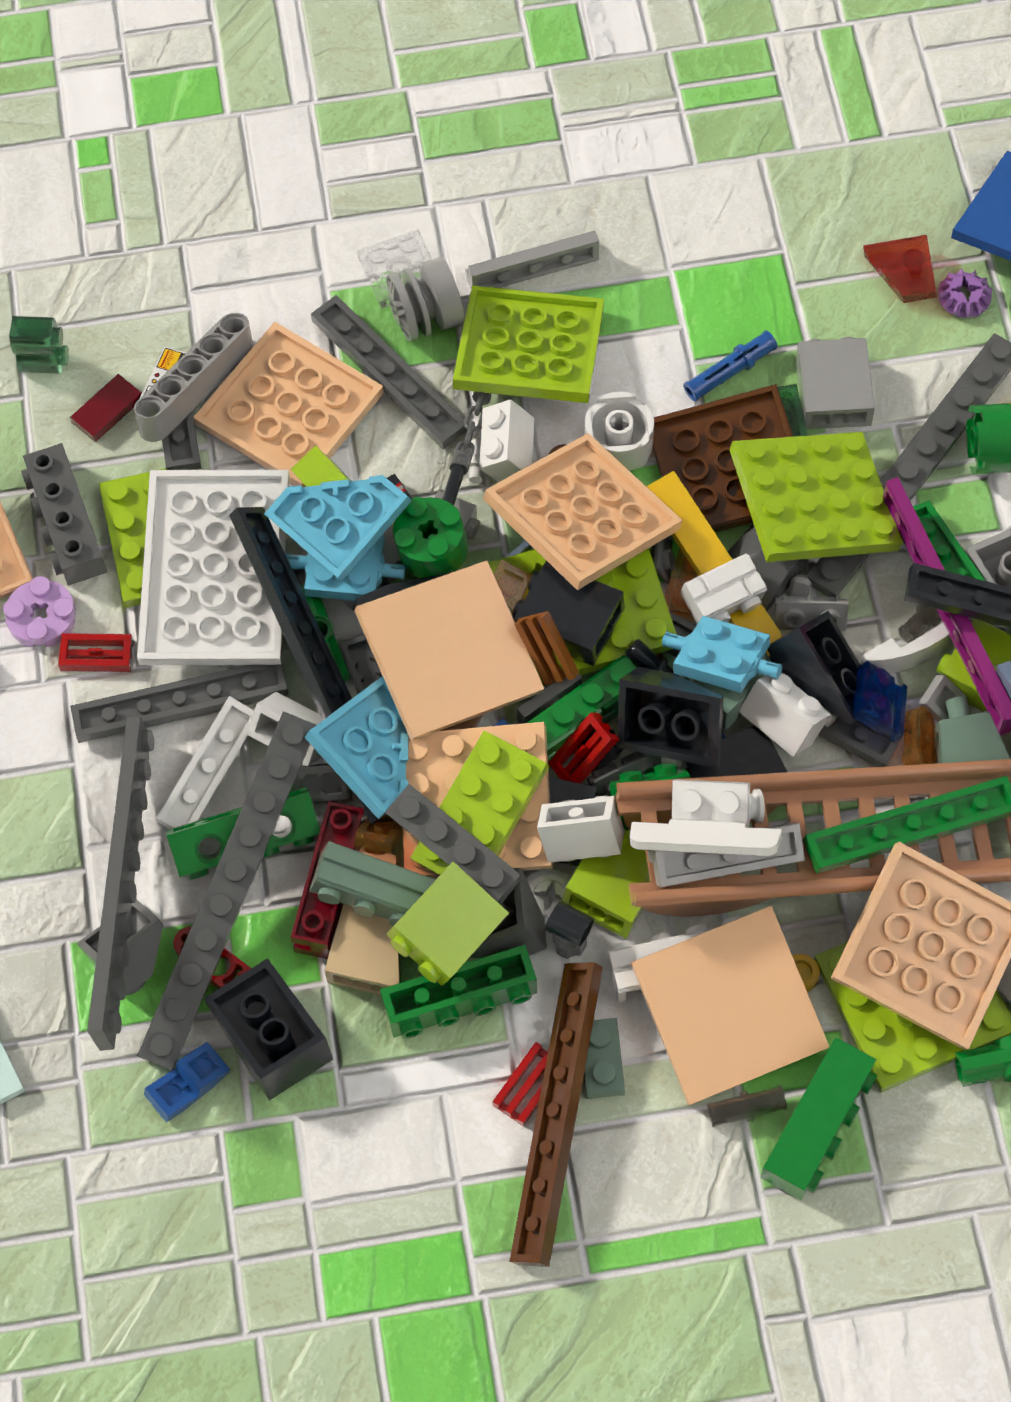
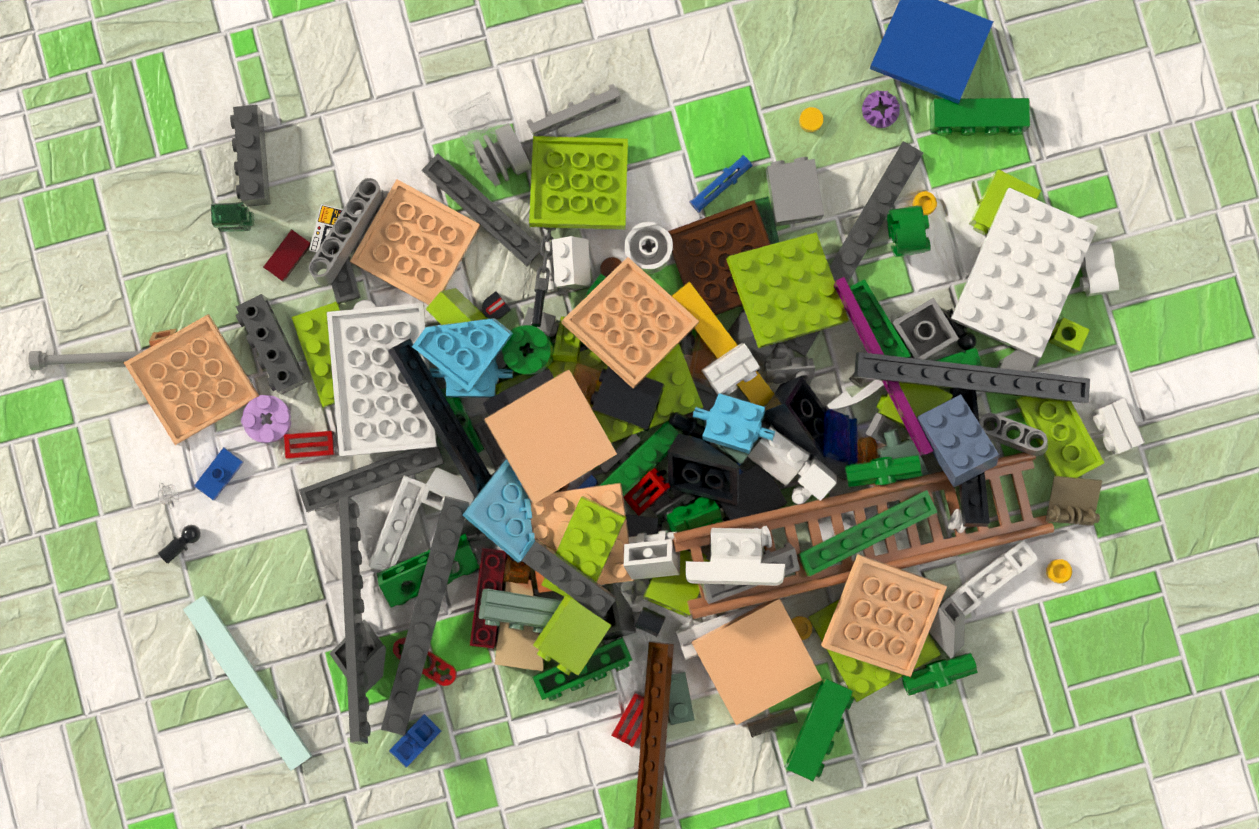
camera: 10 degrees left, 20 degrees up
black slope [204,958,334,1101] -> none
dark orange tile [514,611,580,685] -> none
clear red wing [863,234,937,303] -> none
none -> dark grey brick [230,105,270,207]
none -> lime plate [553,316,581,362]
none -> white brick [792,457,837,504]
none -> yellow tile [799,107,823,132]
none -> green piece [845,454,922,487]

